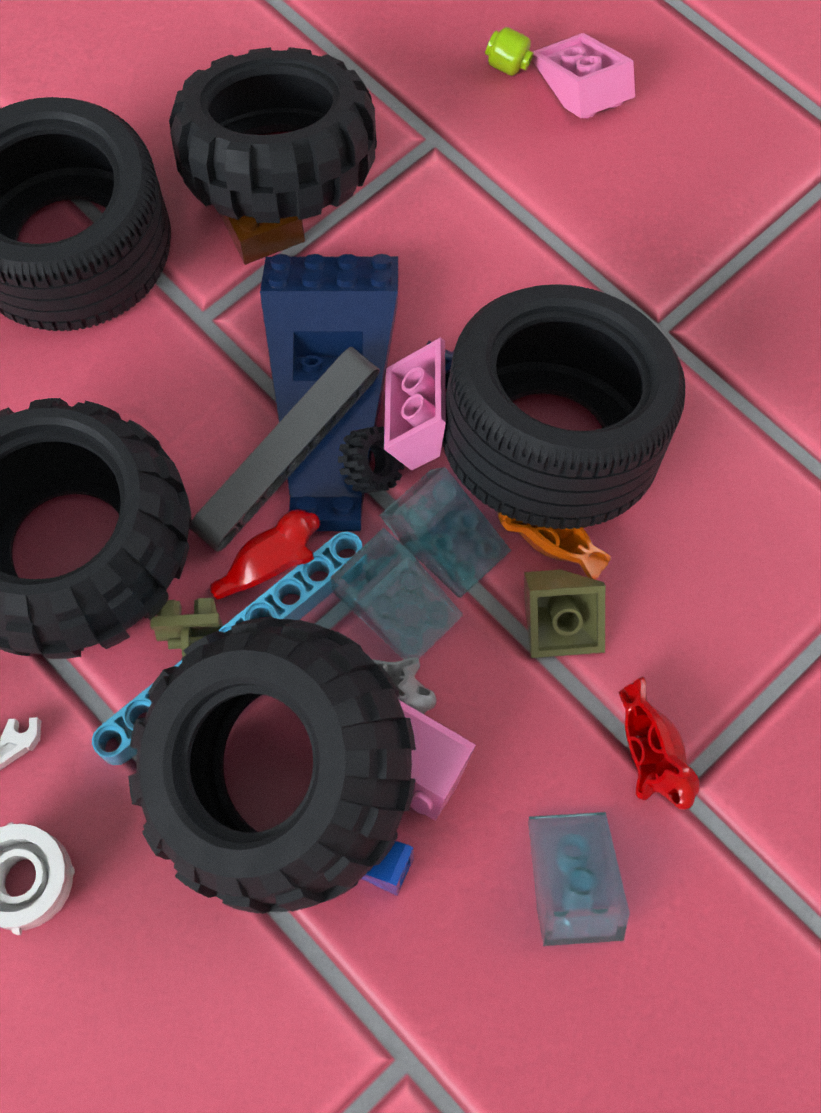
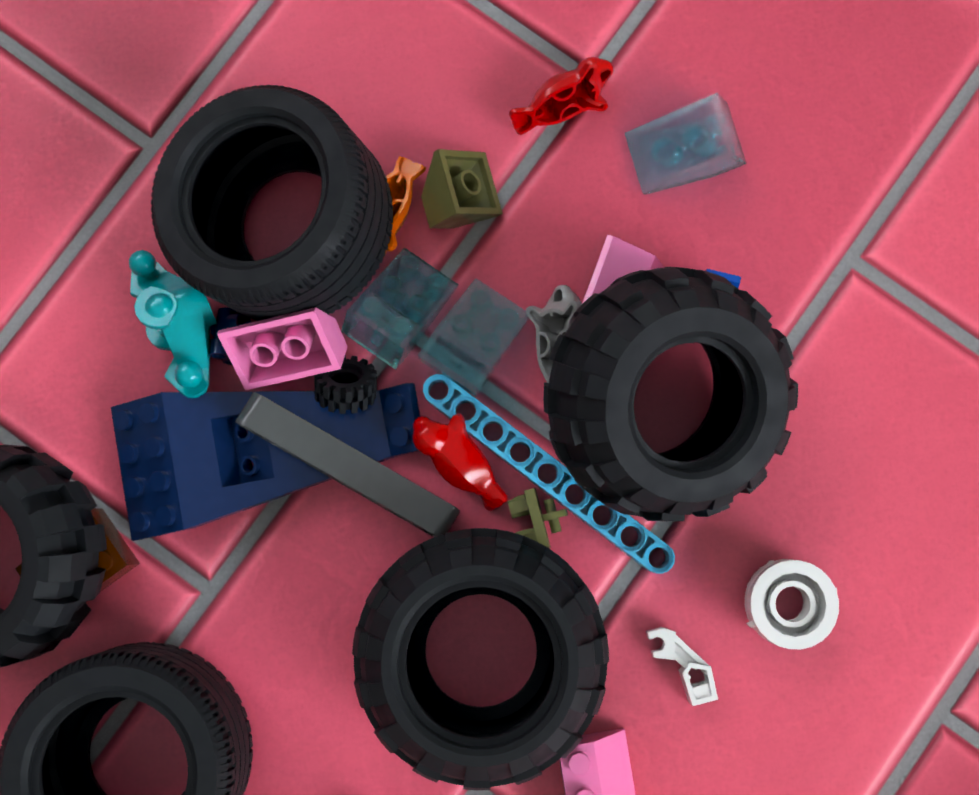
camera: 100 degrees left, 15 degrees up
none -> teal piece [129,250,217,398]

